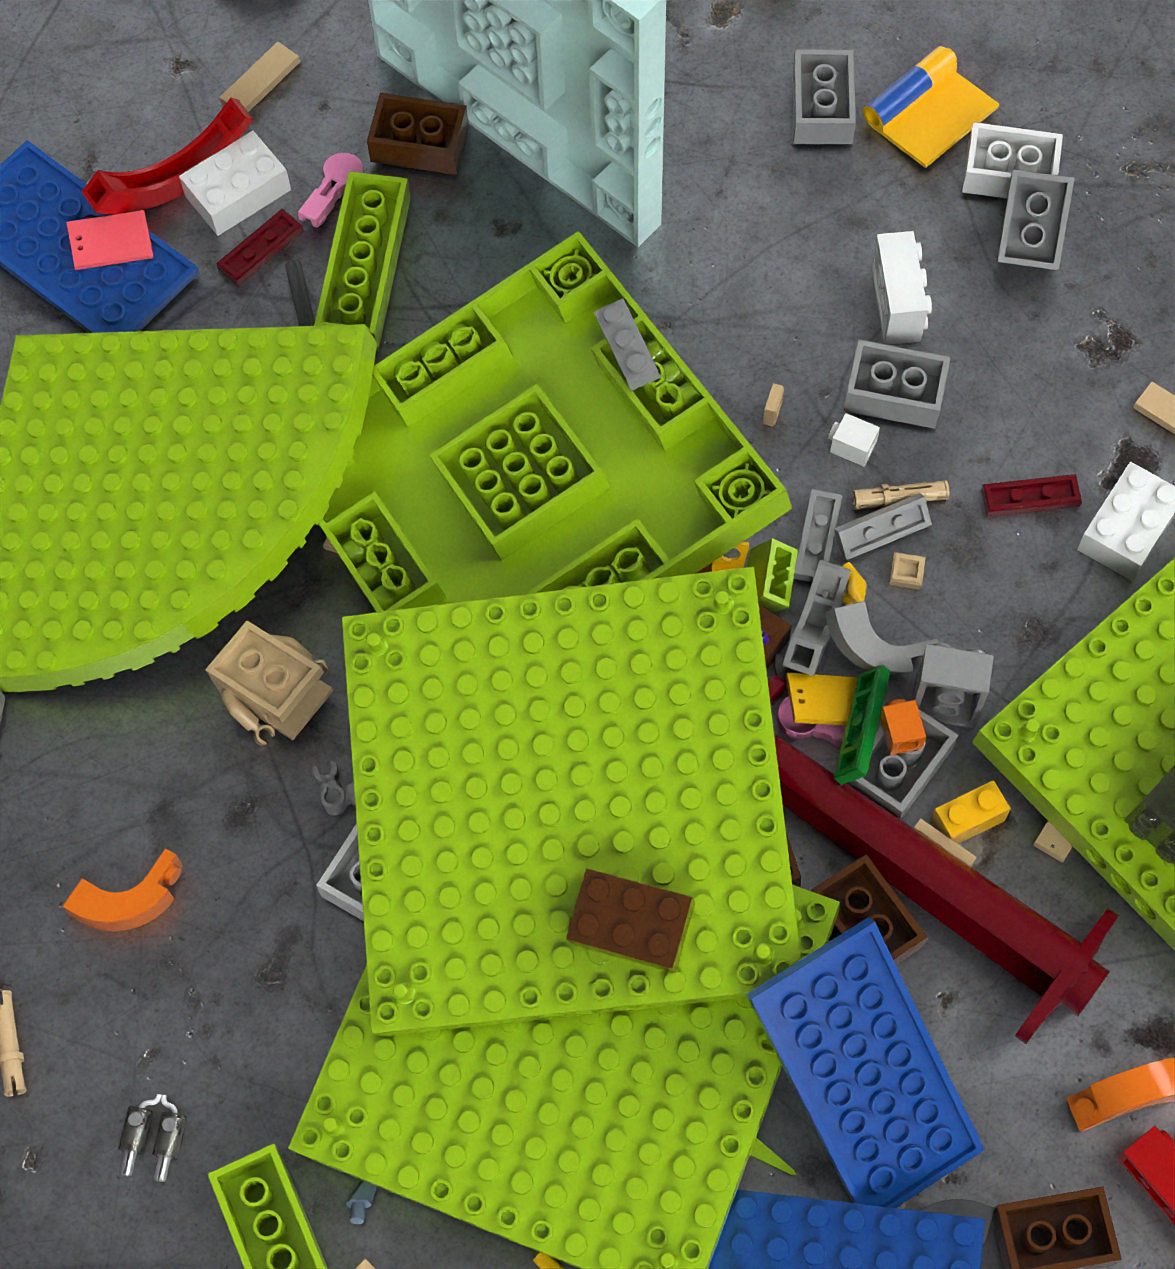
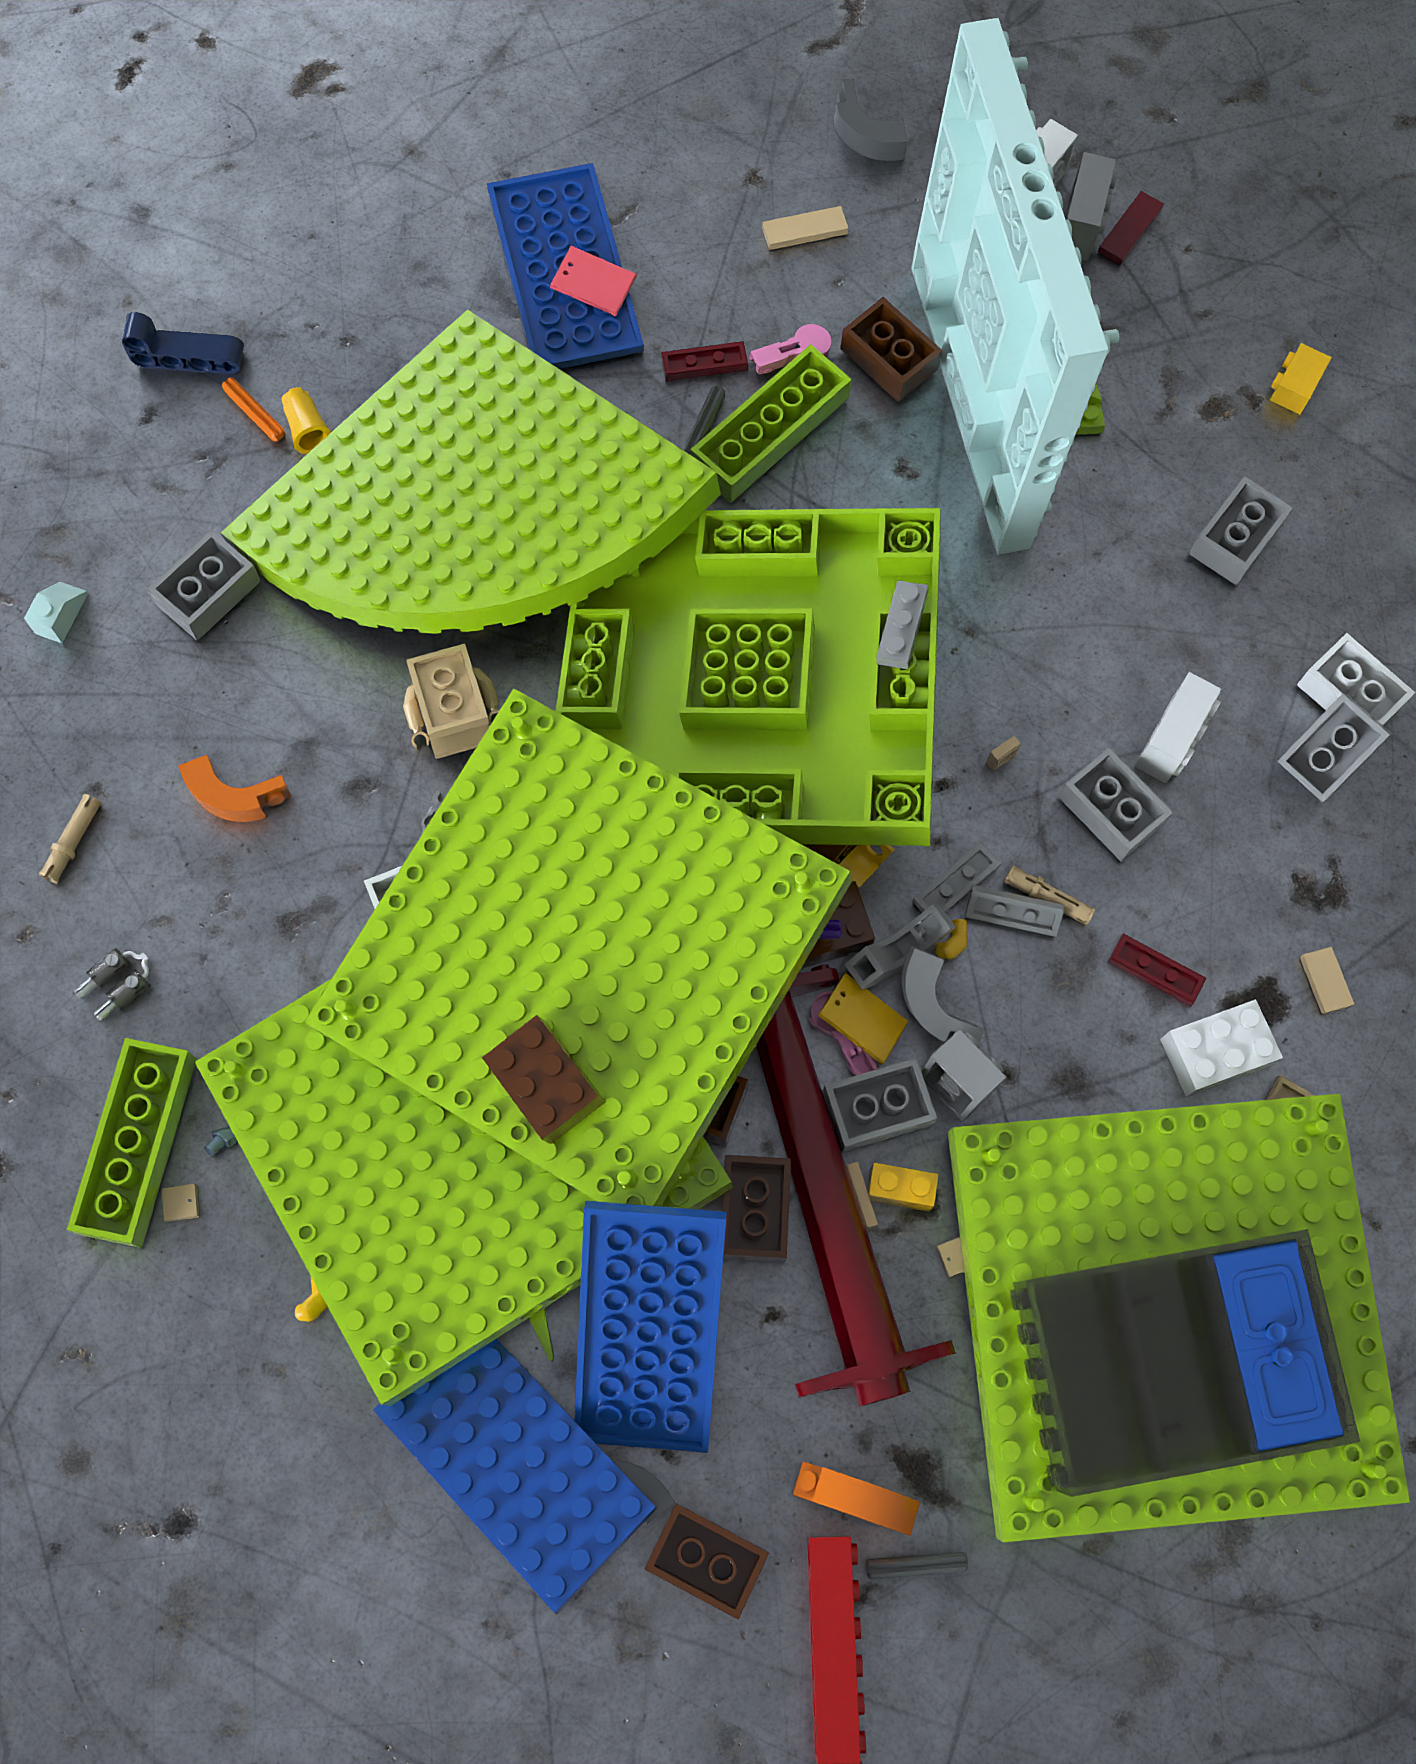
camera: 30 degrees right, 5 degrees up
red arch [81,97,254,214] -> none
white brick [179,131,291,236] -> none
lime brick [747,538,798,612] -> none
white brick [828,413,880,467] -> none
green plate [834,665,890,785] -> none
yellow door [862,46,999,168] -> none
orange brick [880,699,926,755] -> none
tan tile [889,552,926,590] -> none

